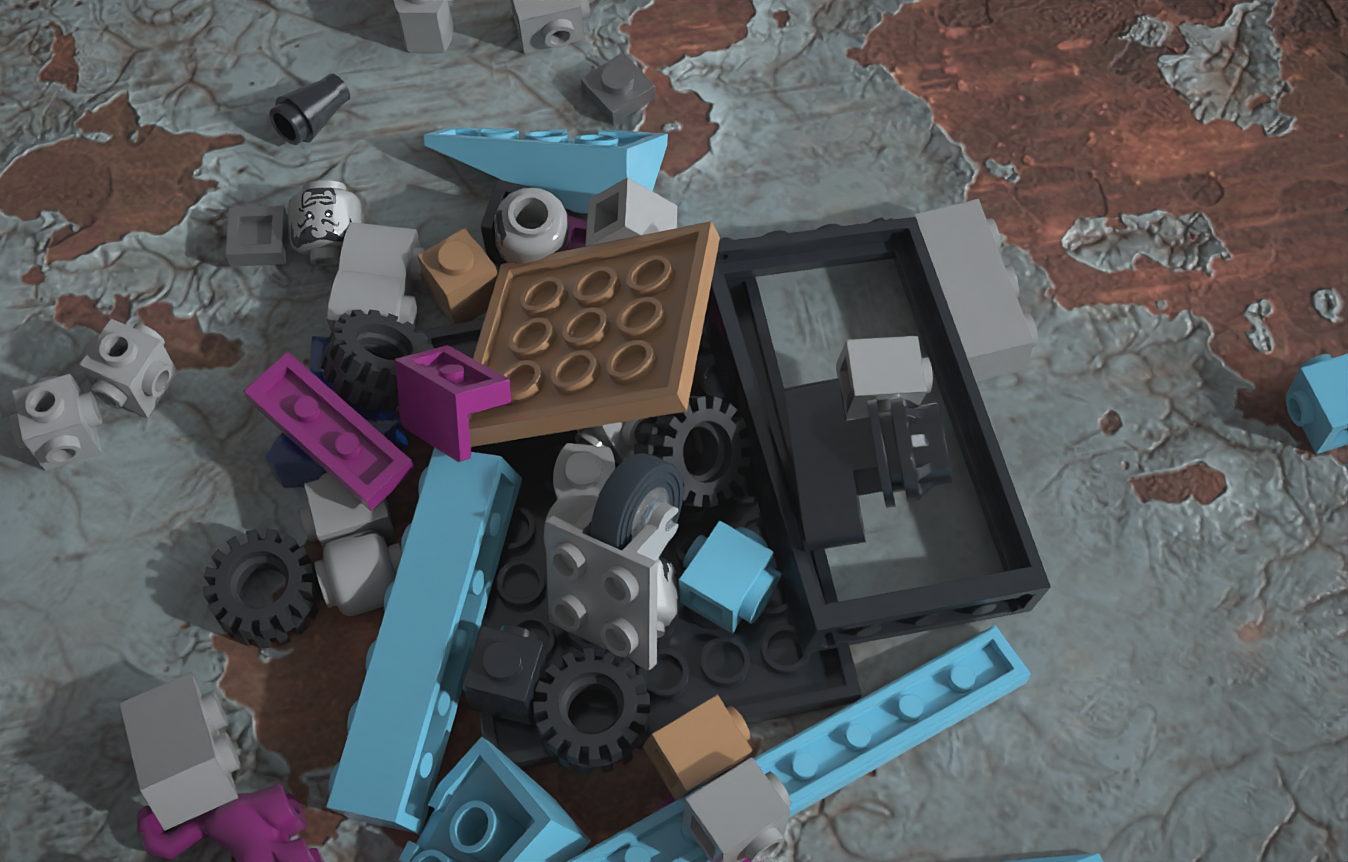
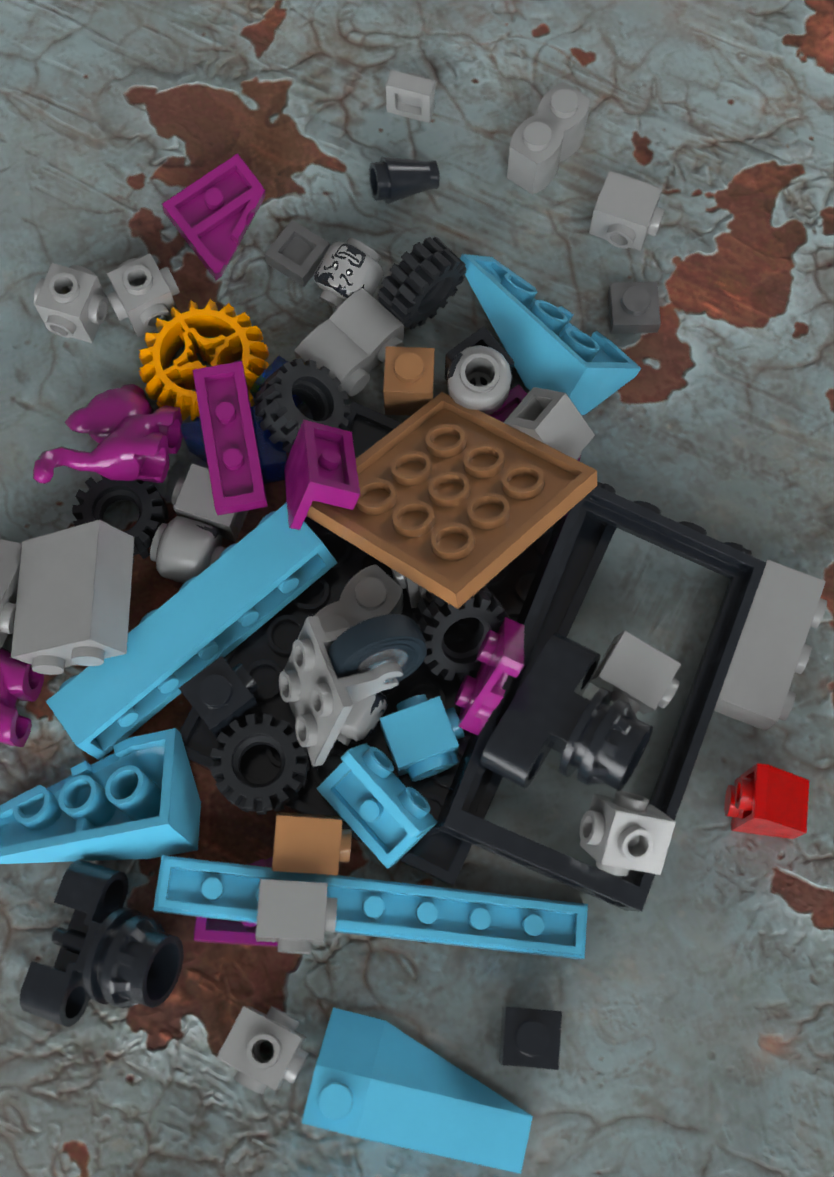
camera: 35 degrees right, 10 degrees up
none -> light grey brick [11,520,135,675]
none -> magenta animal [33,384,183,484]
none -> light orange gear [139,299,270,428]
none -> magenta wing [162,153,265,280]
none -> medium azure bracket [316,743,437,869]
none -> black tyre [378,237,467,329]
none -> light grey plate [386,70,435,123]
none -> magenta wing [454,617,524,735]
none -> black brick [499,1006,562,1070]
none -> light grey brick [580,790,676,876]
none -> red slope [724,763,810,839]

